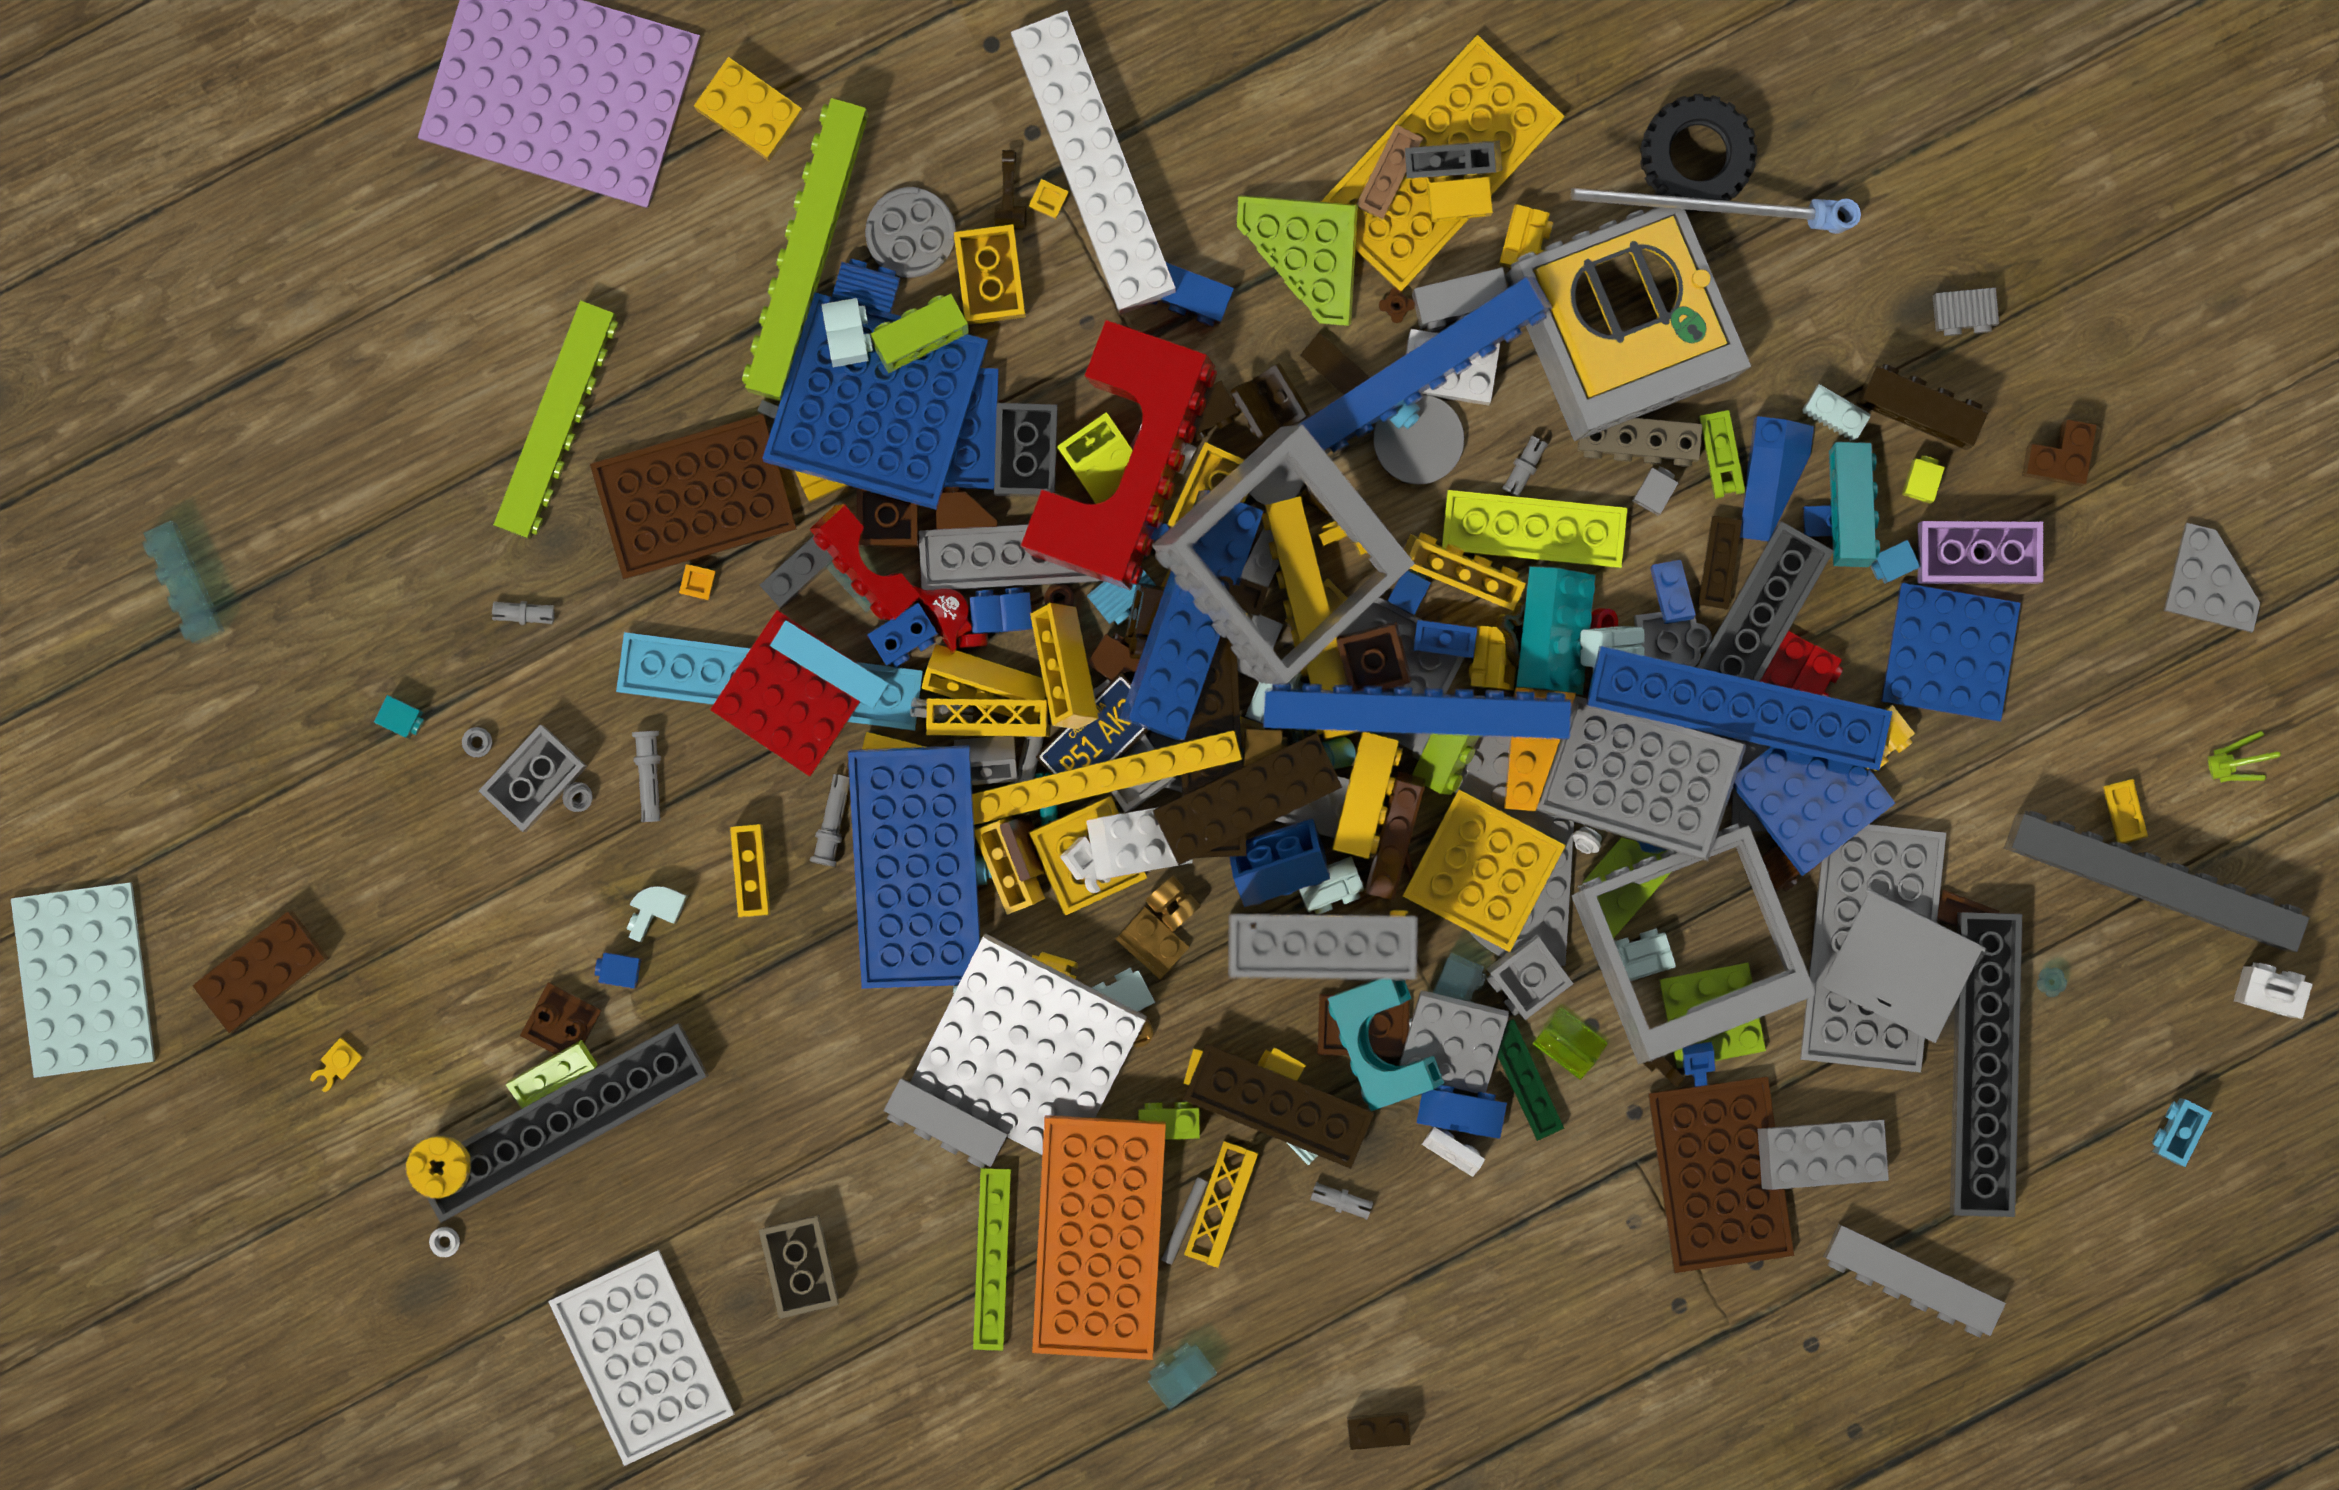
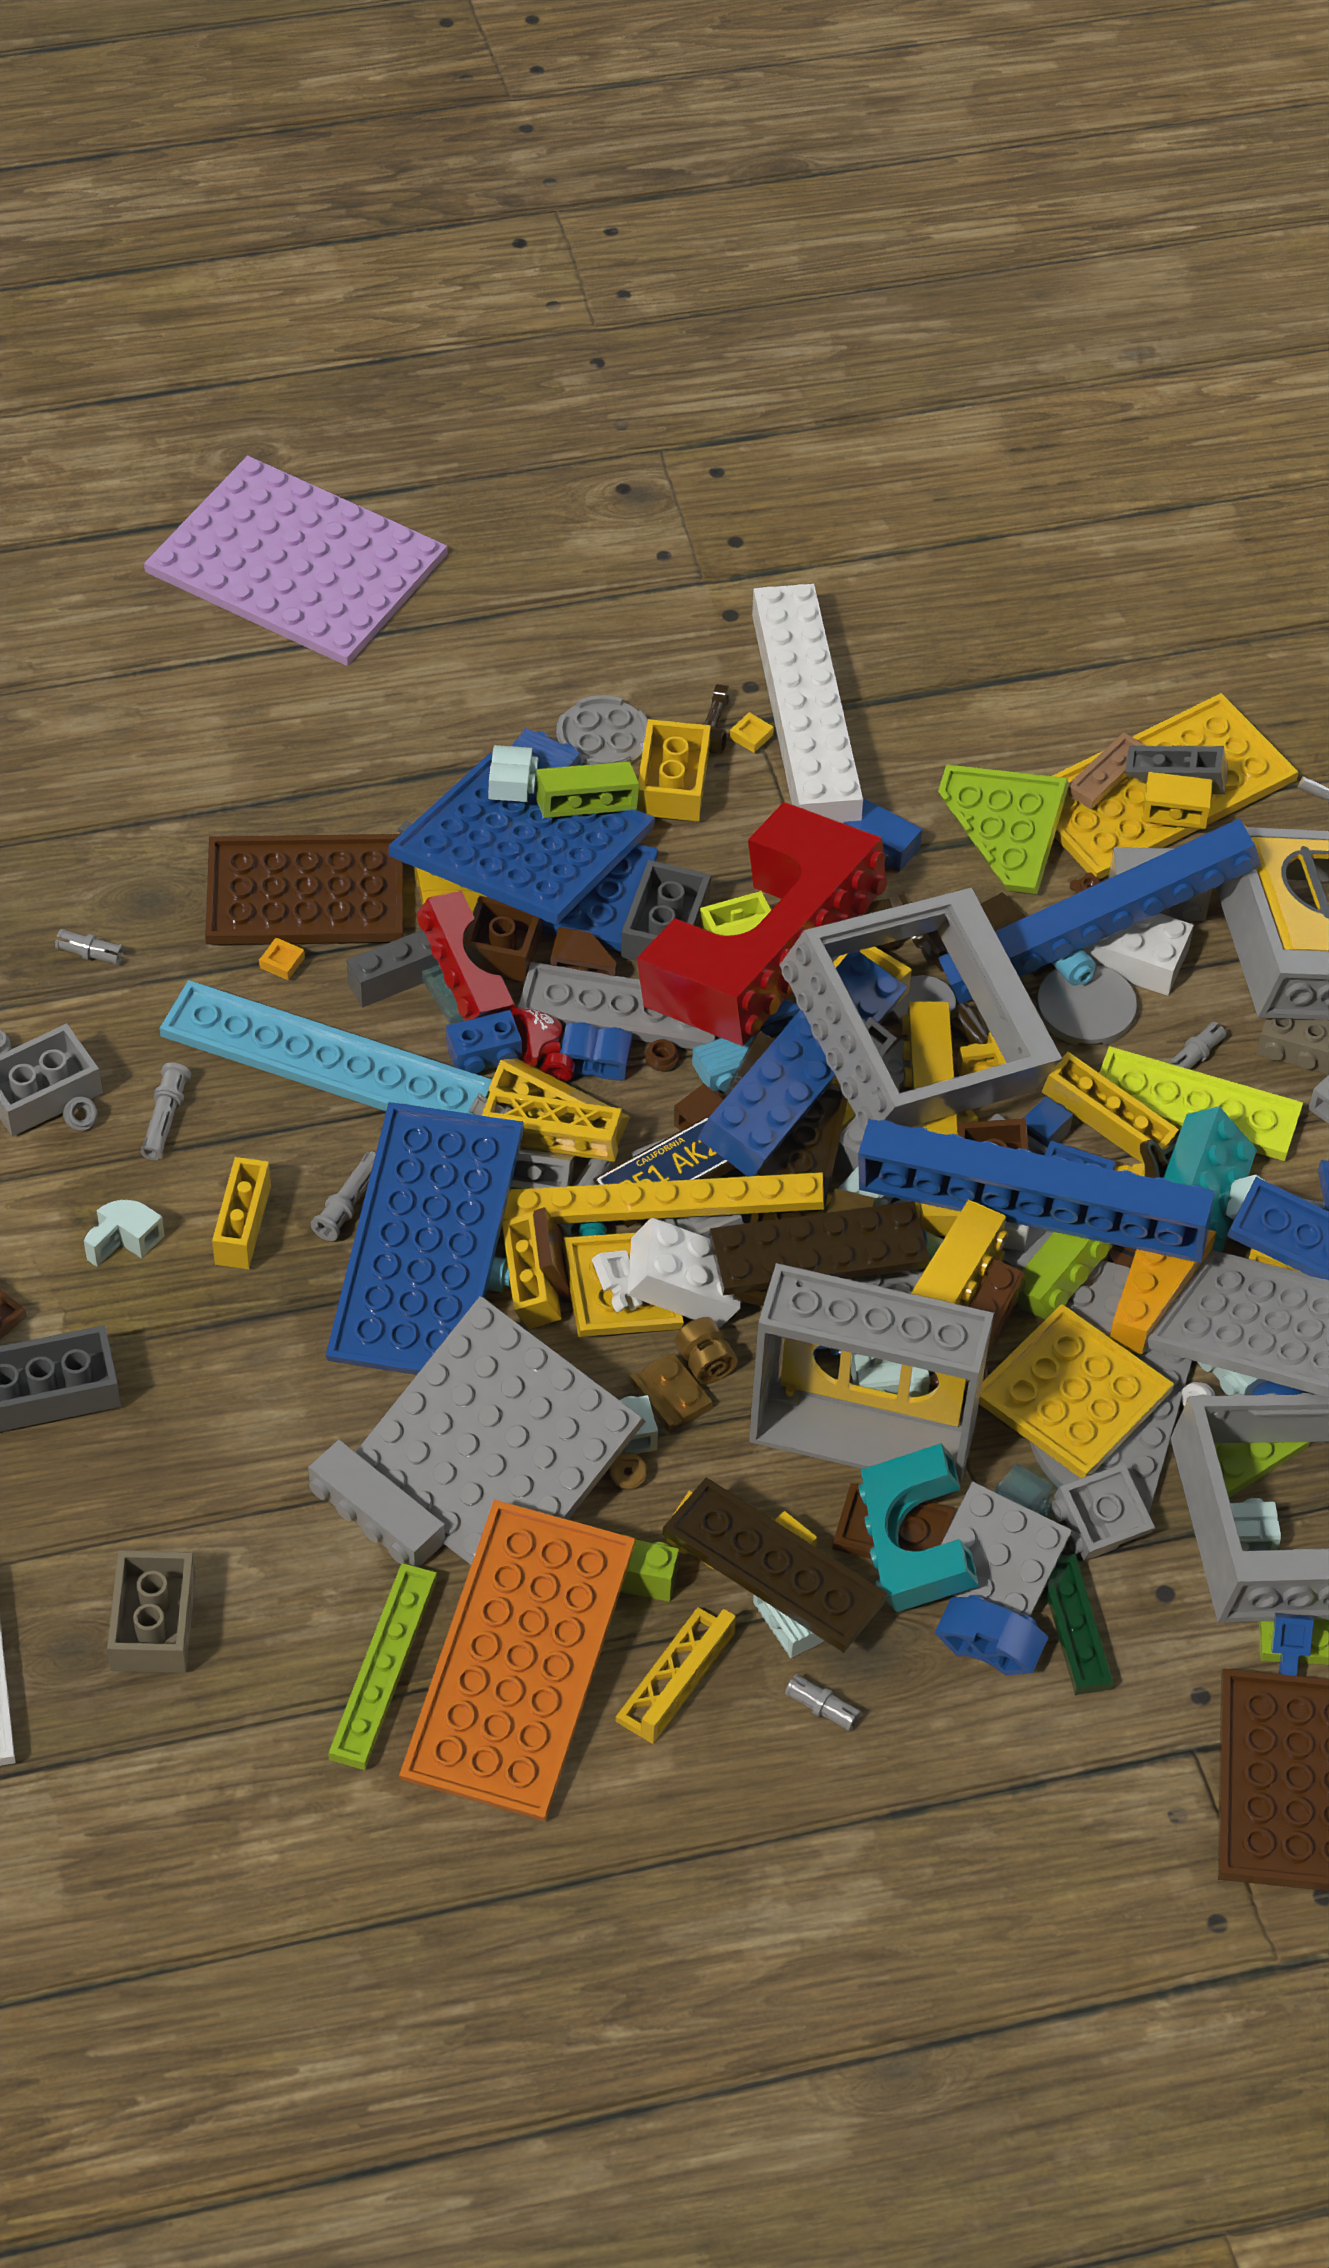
camera: 15 degrees right, 35 degrees down
lime brick [494,300,619,539] -> none
blue brick [595,953,642,989] -> none
yellow brick [694,57,804,162] -> none
red plate [710,610,865,777] -> none
lime brick [742,98,869,401] -> none
medium azure tile [770,620,889,709] -> none
yellow brick [1030,603,1099,729] -> none
clear light blue brick [1148,1343,1218,1410] -> none
light grey bar [1161,1177,1208,1265] -> none
dark brown brick [1347,1412,1411,1450] -> none
white plate [1422,1127,1485,1177] -> none
clear neon green panel [1533,1008,1608,1080] -> none
dark brown plate [1642,1056,1685,1087] -> none

